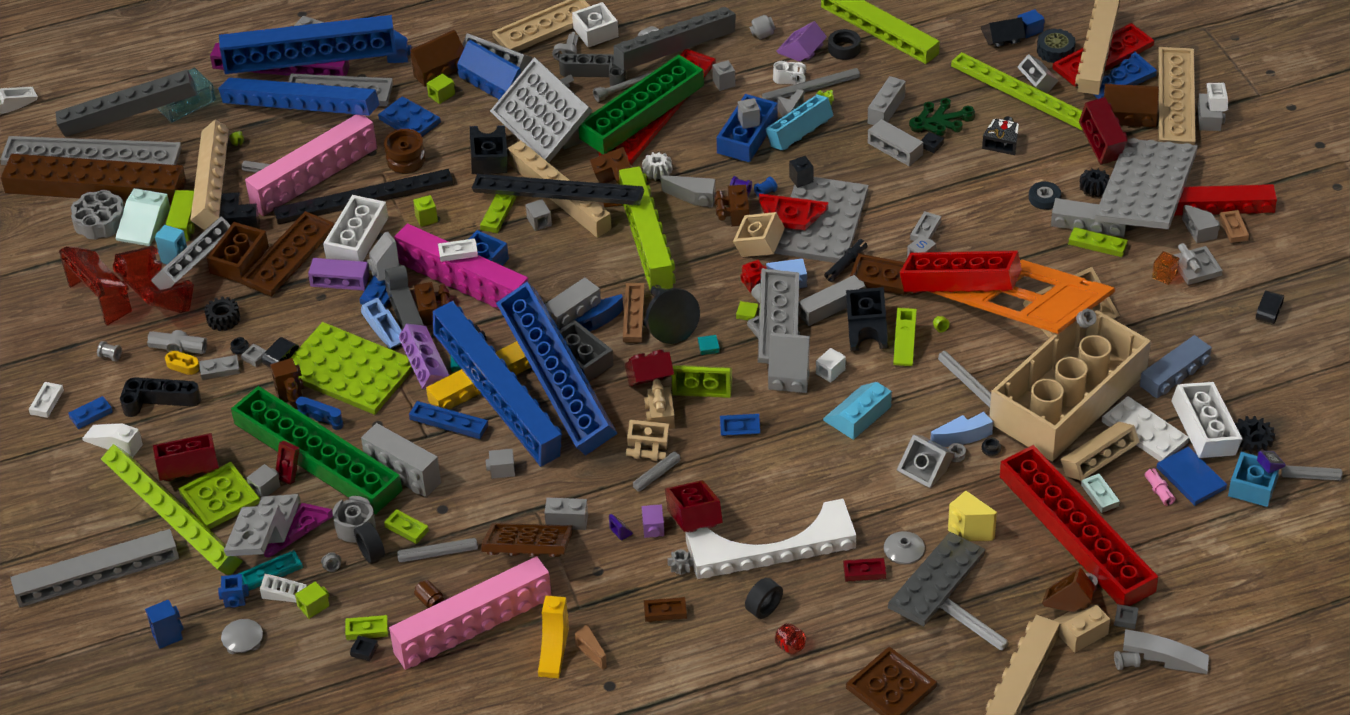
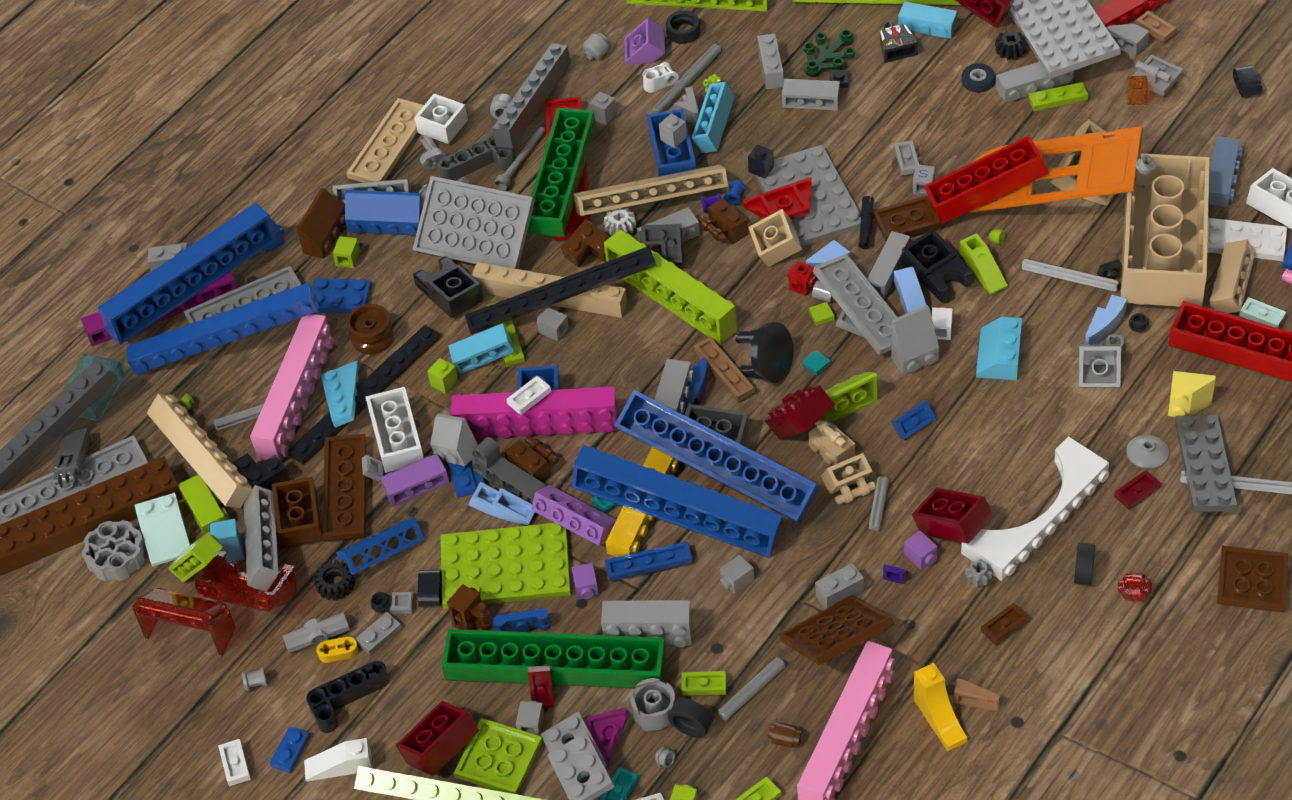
camera: 30 degrees left, 5 degrees up
none -> dark grey hinge [52,428,92,485]
none -> lime brick [168,533,223,582]
none -> medium azure wing [321,360,360,428]
none -> blue fence [336,517,425,574]
none -> light grey tile [362,455,383,482]
none -> medium azure brick [448,323,514,374]
none -> medium lavender brick [571,563,599,600]
none -> tan brick [573,165,728,216]
none -> black brick [641,224,684,263]
none -> light blue slope [894,267,926,314]
none -> medium azure brick [898,1,957,39]

